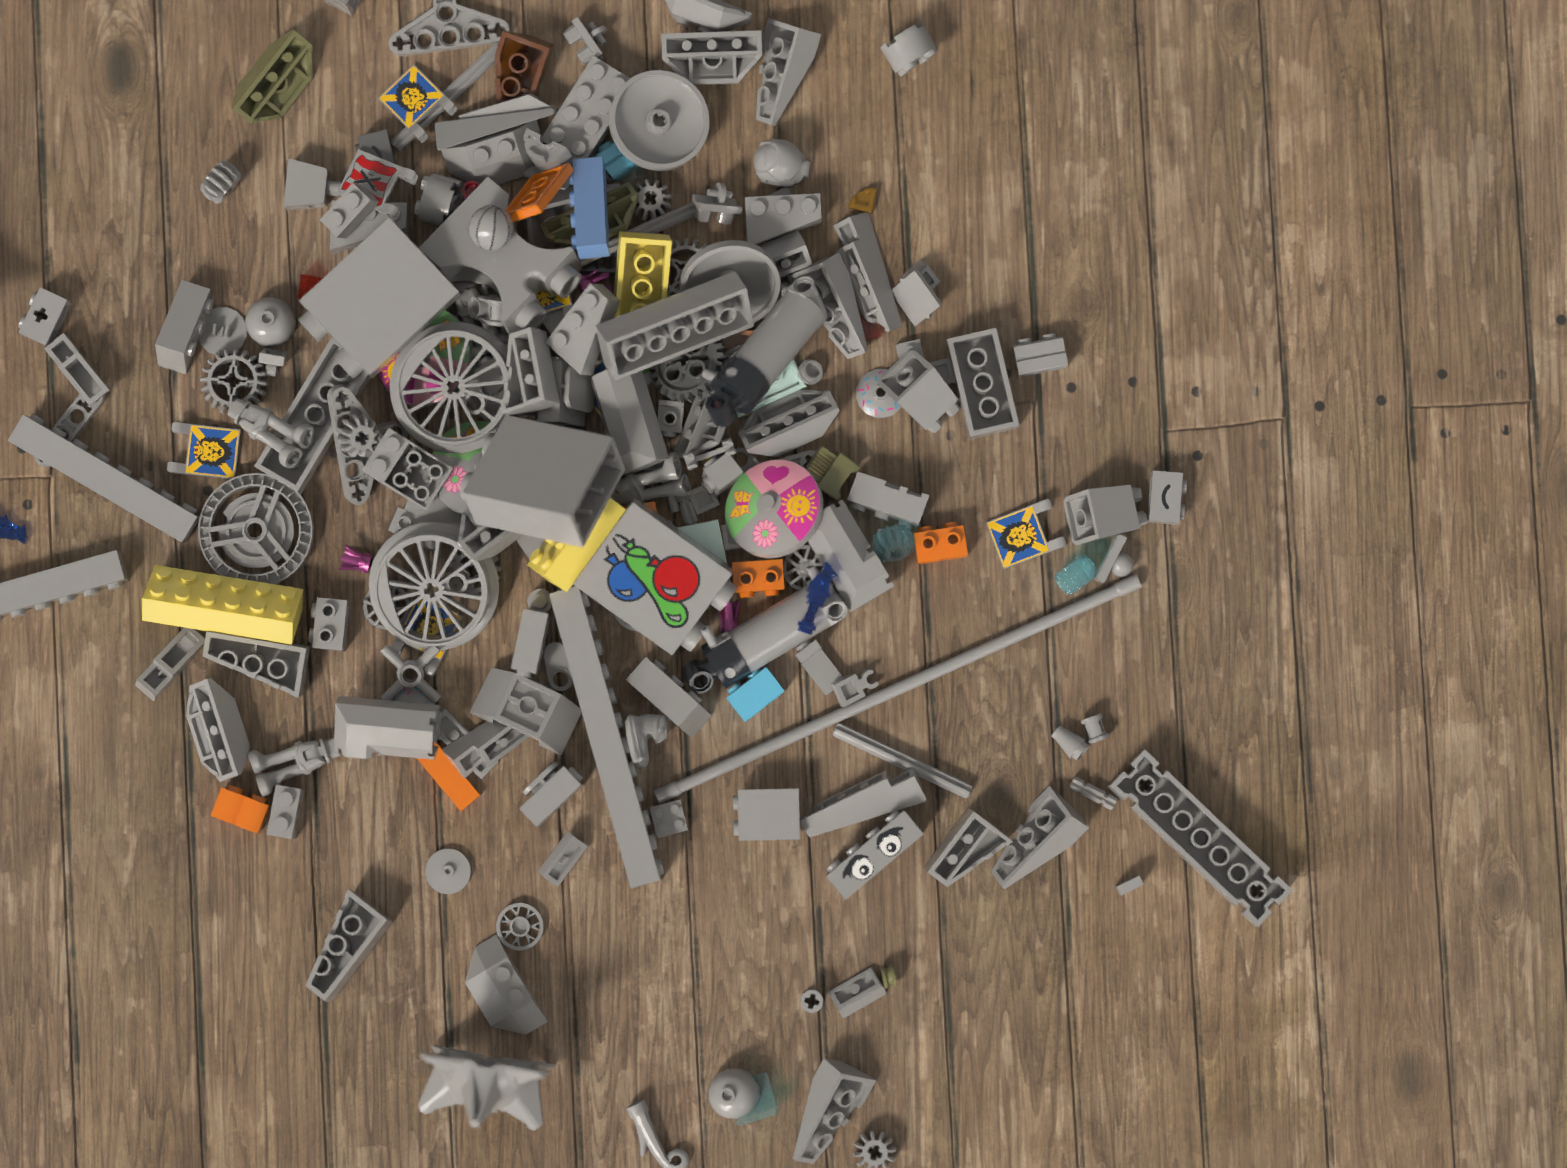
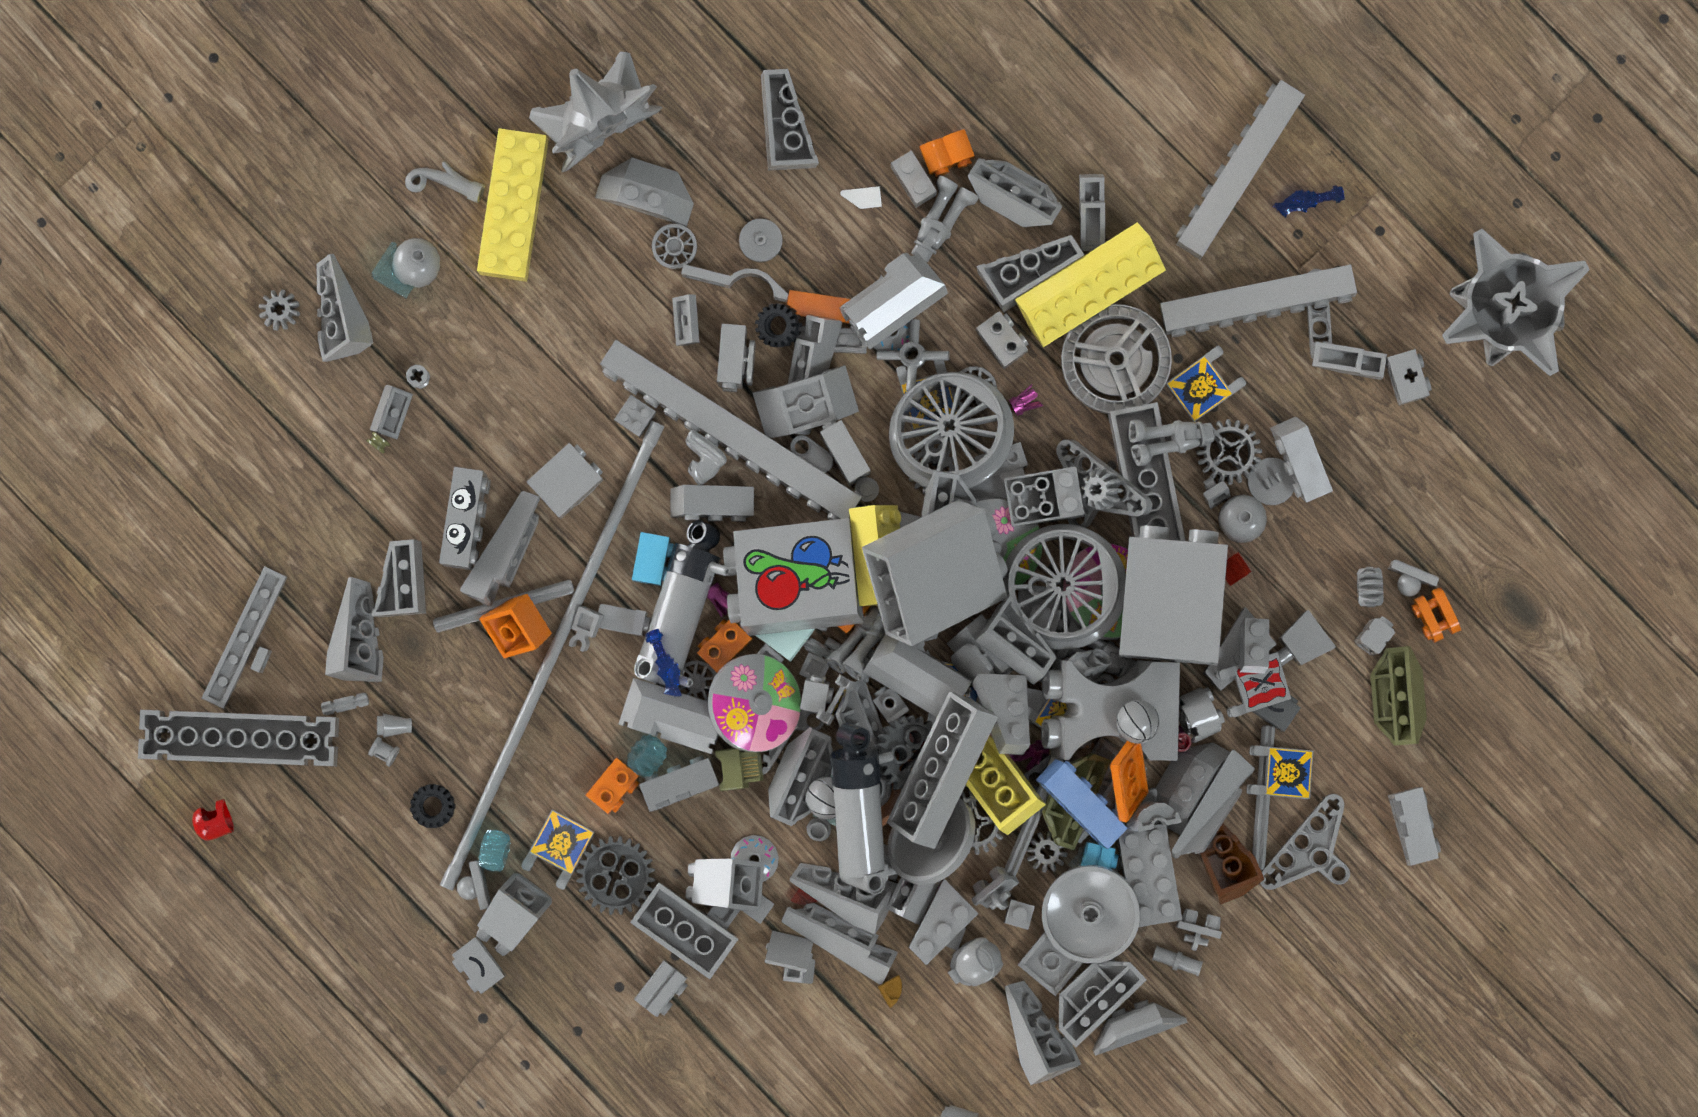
camera: 135 degrees right, 0 degrees up
none -> red helmet [192,798,234,841]
none -> light grey plate [202,566,287,709]
none -> black tyre [410,784,455,828]
none -> light yellow brick [477,128,549,282]
none -> orange slope [479,594,552,658]
none -> dark grey gear [576,836,655,915]
none -> light grey piece [681,264,788,303]
none -> black tyre [755,304,802,347]
none -> light grey piece [806,777,836,820]
none -> white sticker [840,186,882,209]
none -> light grey brick [1004,899,1035,930]
none -> light grey plate [1017,932,1083,996]
none -> light grey pin [1152,946,1203,976]
none -> light grey brick [1354,616,1395,655]
none -> light grey tile [1388,559,1439,597]
none -> orange brick [1411,587,1461,643]

